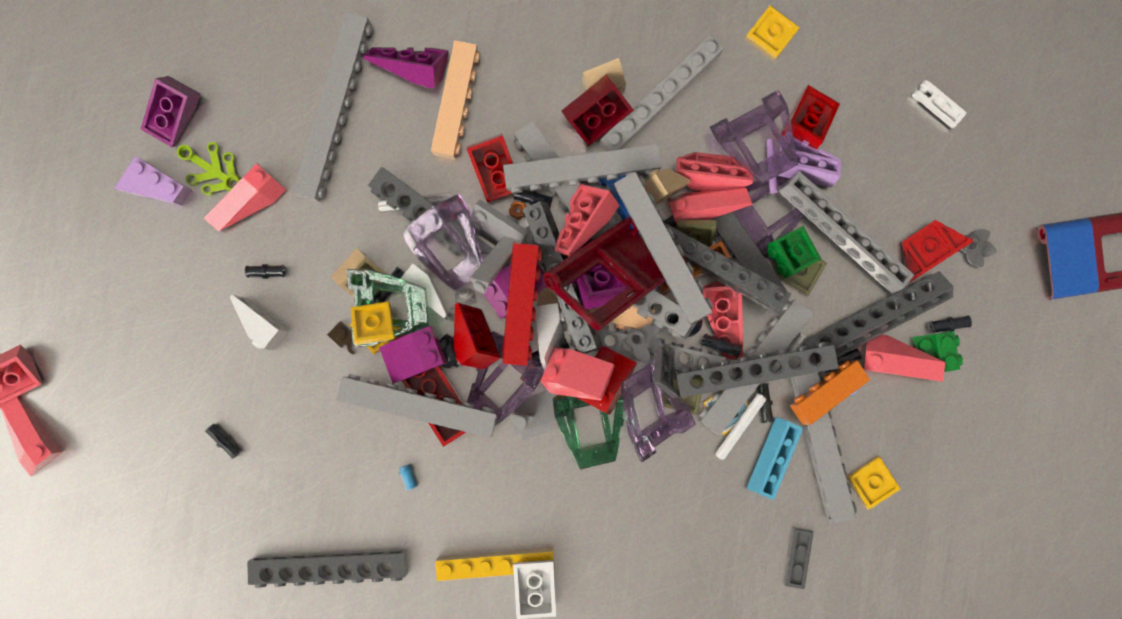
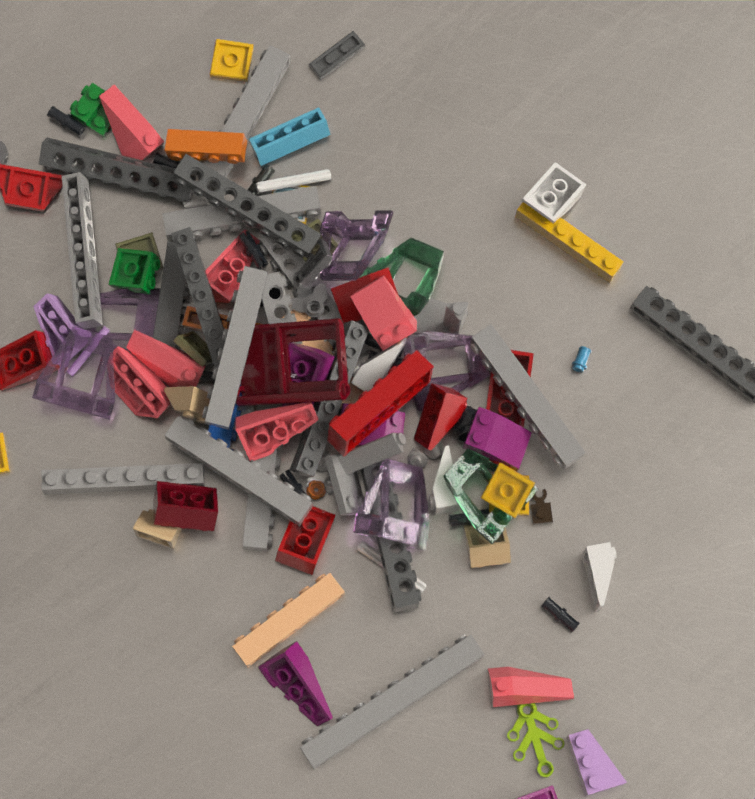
camera: 145 degrees left, 10 degrees down
black pin [205,424,241,459] -> none

